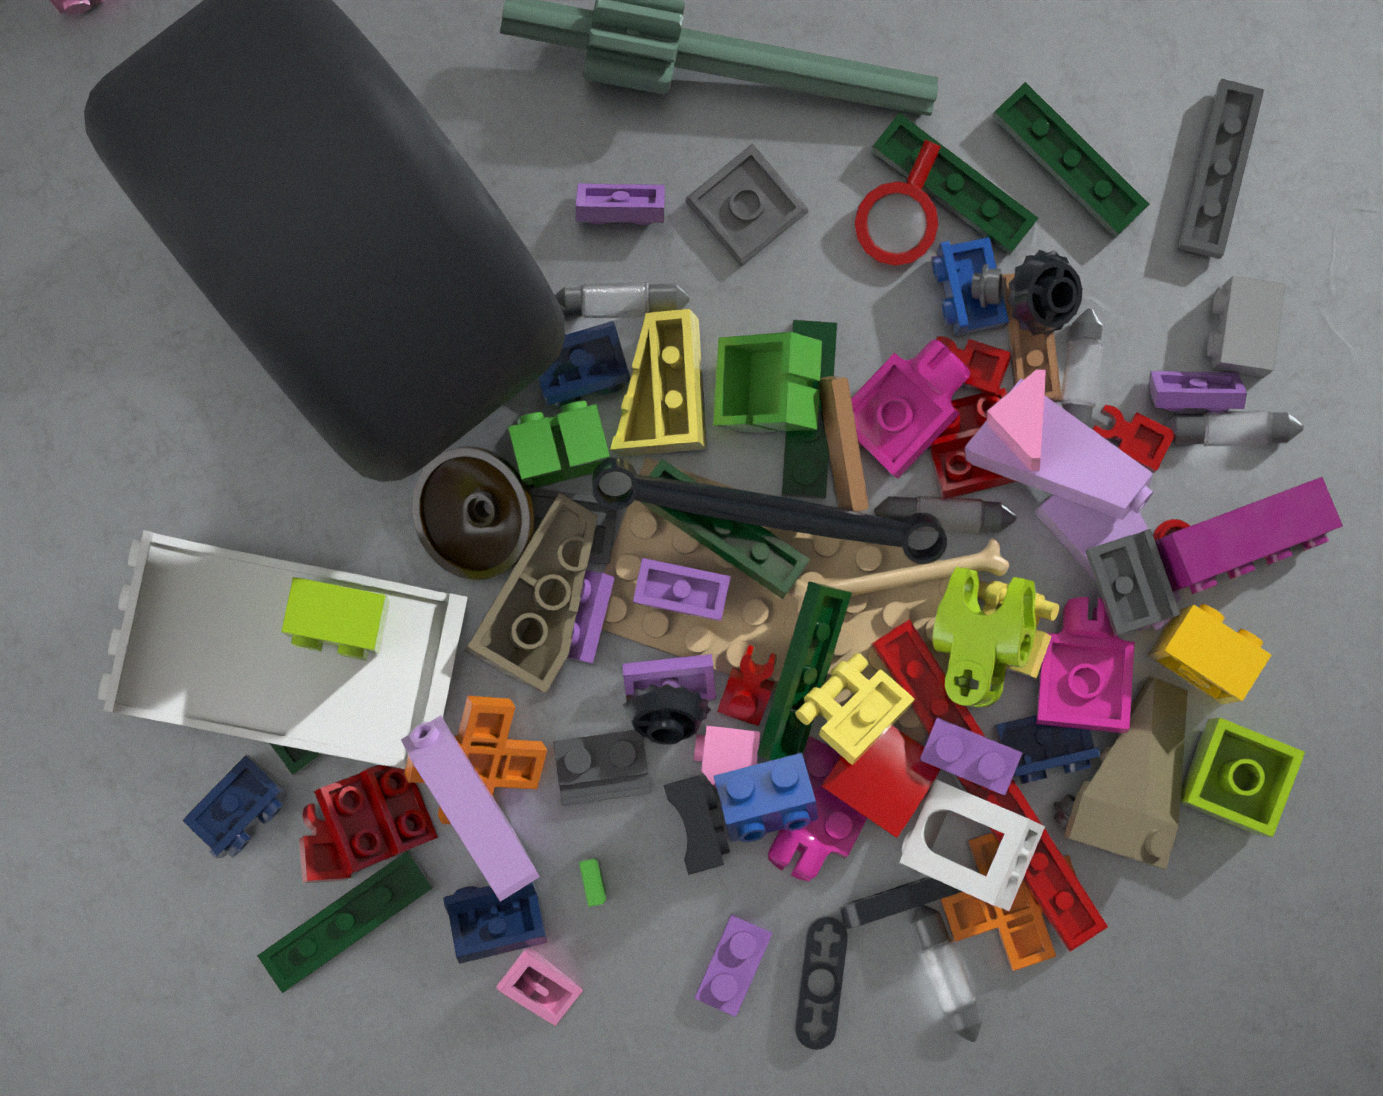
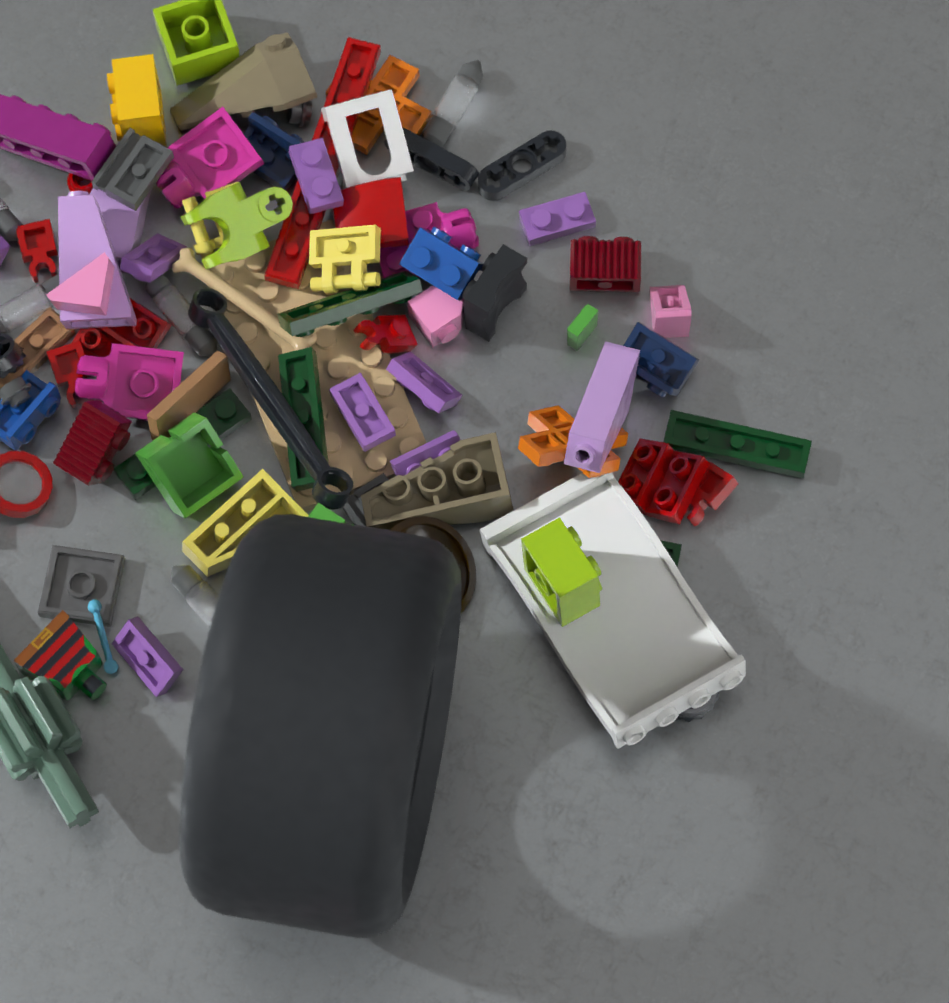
camera: 130 degrees left, 15 degrees down
dark blue bracket [182,755,287,859] -> none
dark grey plate [553,730,651,806] -> none
black piece [623,683,711,745] -> none
none -> torso [13,610,107,701]
none -> dark red brick [53,400,132,486]
none -> medium azure hinge [87,599,119,674]
none -> medium lavender plate [120,233,187,283]
none -> dark red brick [570,236,641,292]

